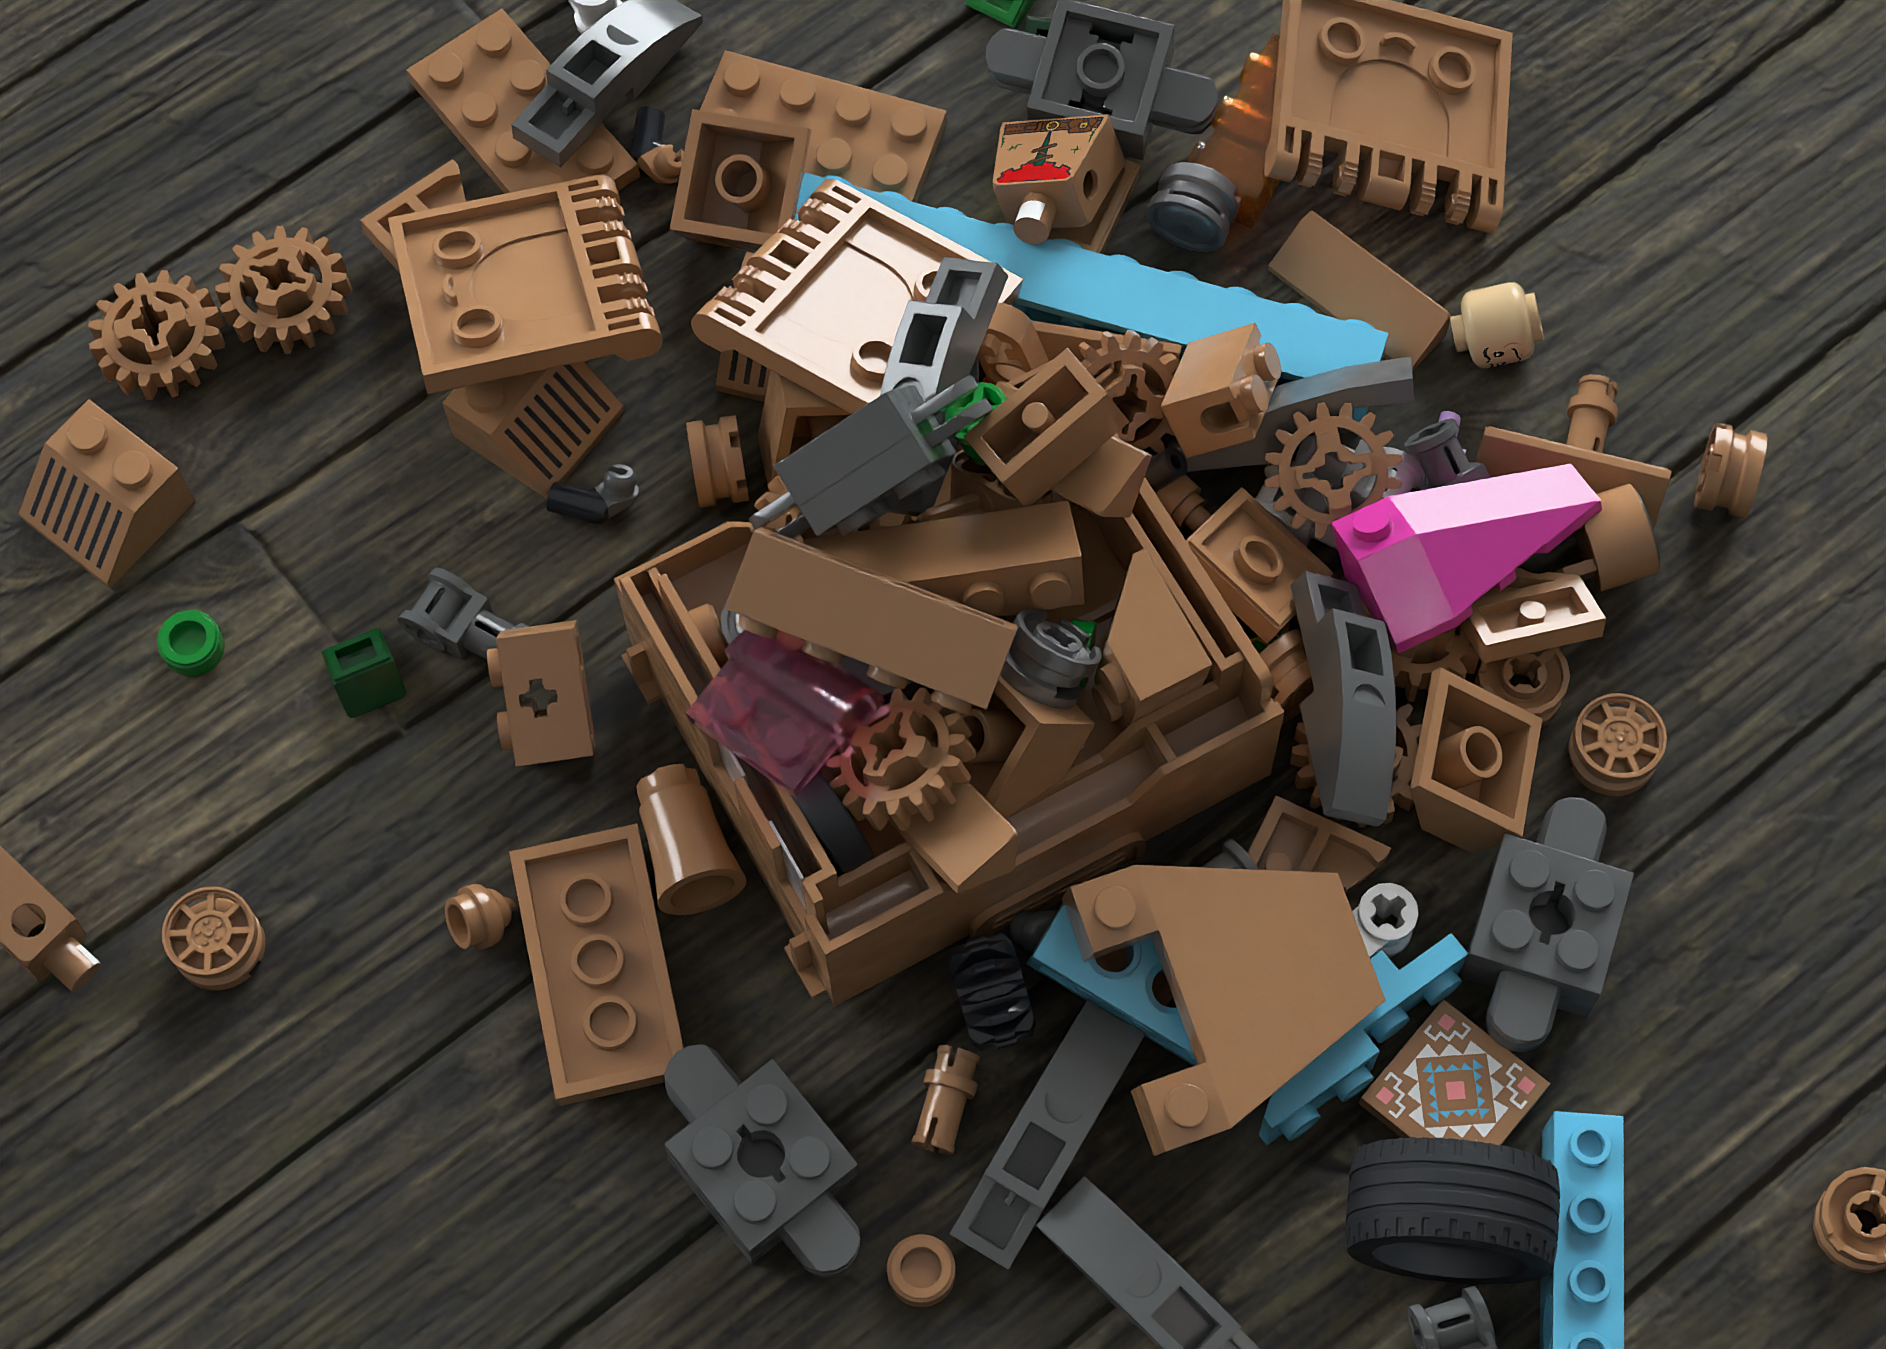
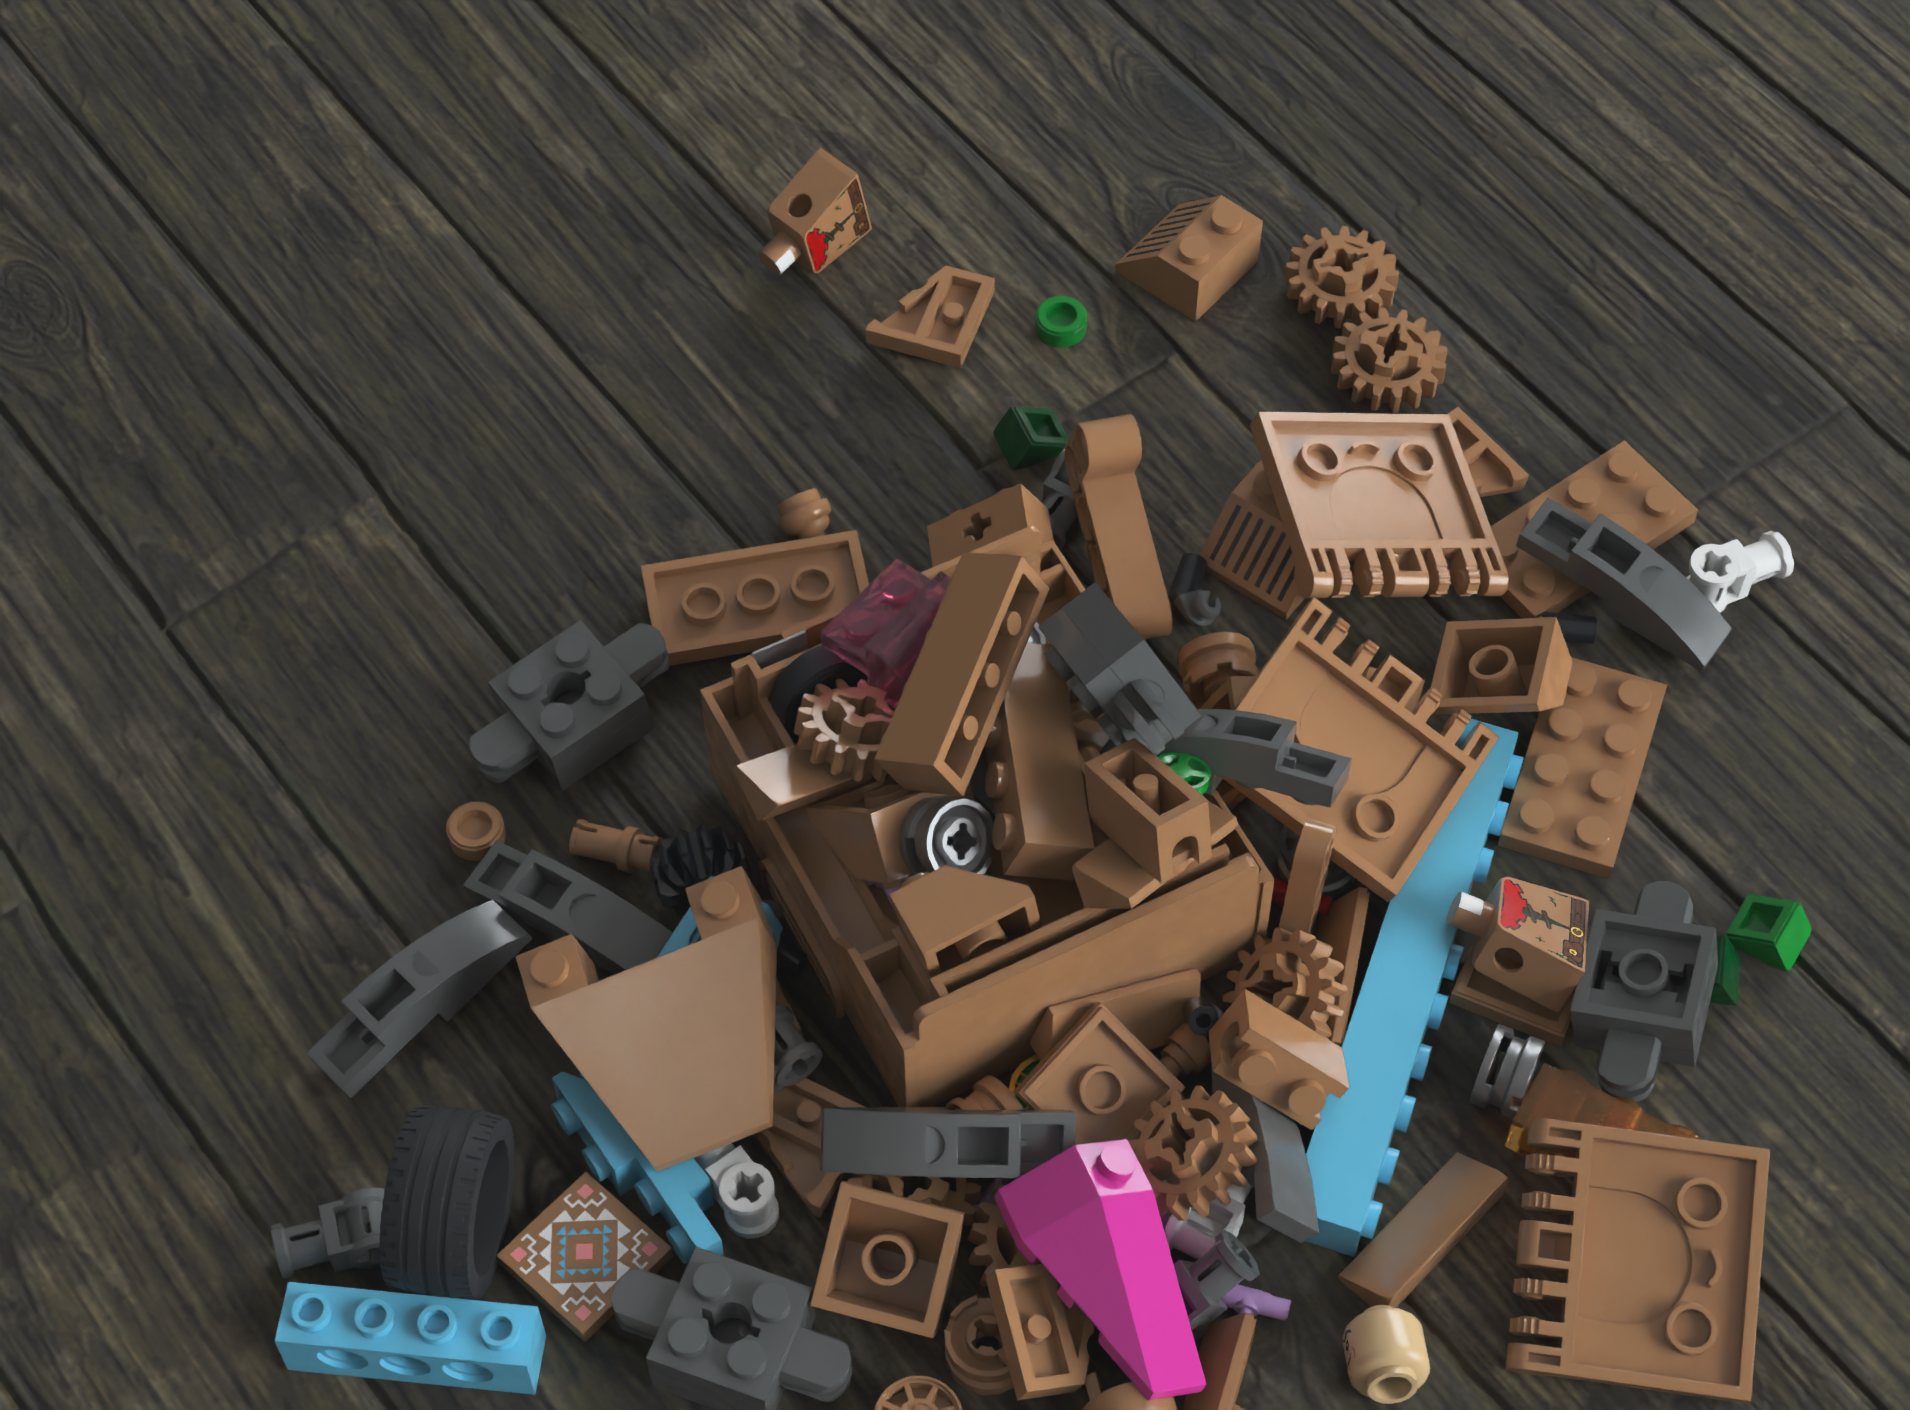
camera: 90 degrees right, 10 degrees down
medium nougat wheel [162,887,266,990] -> none
none -> medium nougat wing [866,266,995,368]
none -> medium nougat beam [1064,414,1172,640]

